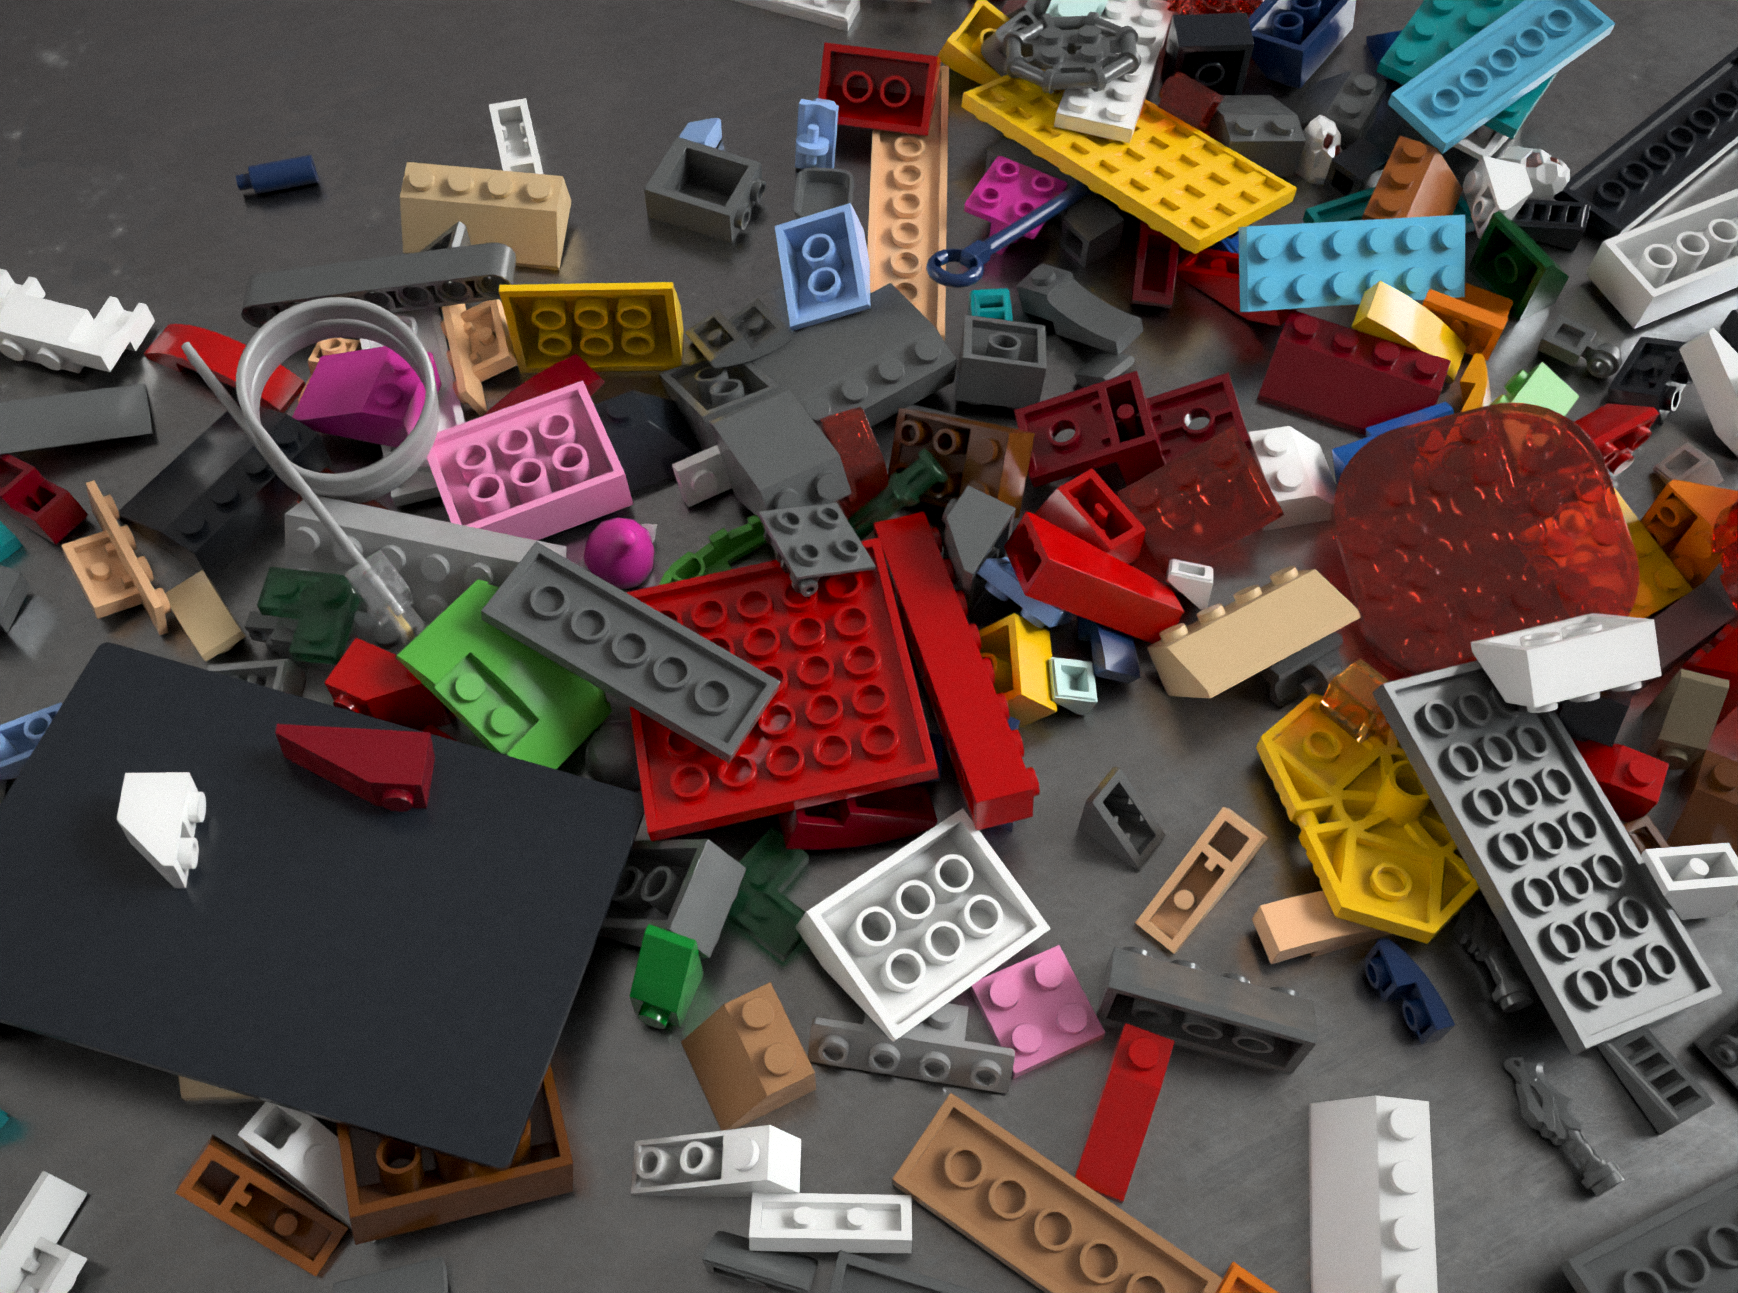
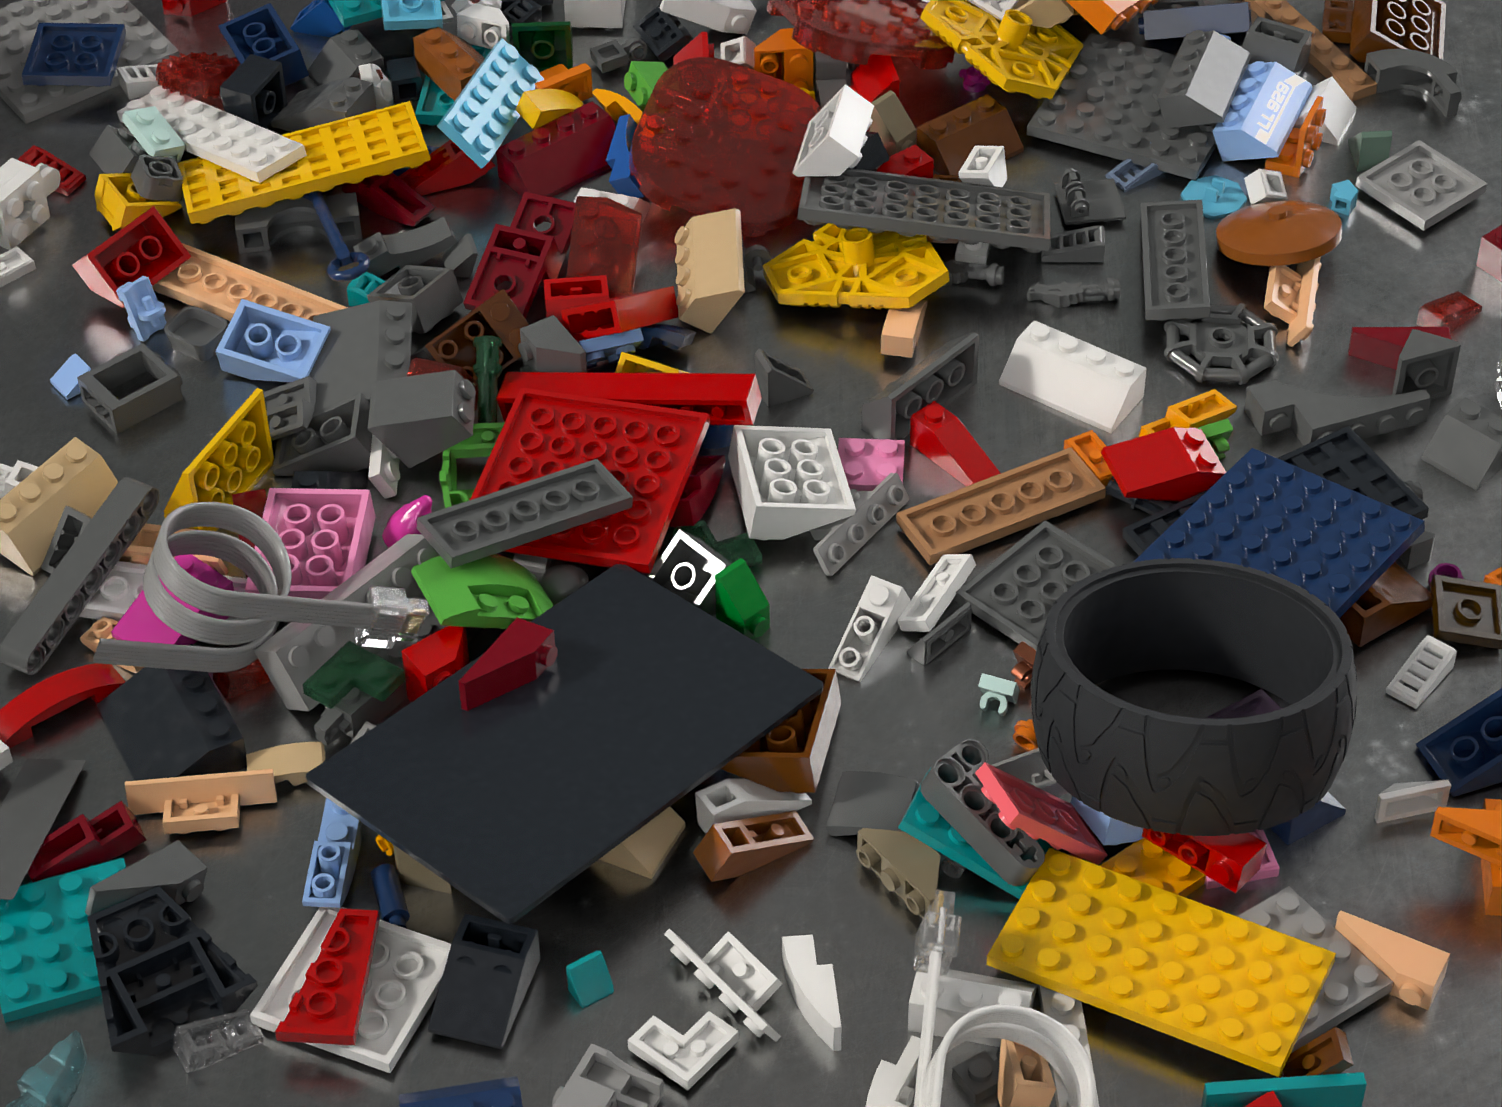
camera: 60 degrees left, 15 degrees down
white slope [117,772,206,888] -> none
medium nougat slope [681,982,816,1131] -> none
dark grey hinge [757,503,876,597] -> none
dark pink bracket [964,156,1067,255] -> none
dark grey plate [1003,12,1141,94] -> none
light aqua slope [1048,657,1098,715] -> none
light nougat slope [1135,807,1268,954] -> none
clear red slope [1158,71,1224,132] -> none
white slope [1164,559,1213,610] -> none
clear orange brick [1318,658,1391,744] -> none
dark blue slope [1365,938,1455,1045] -> none

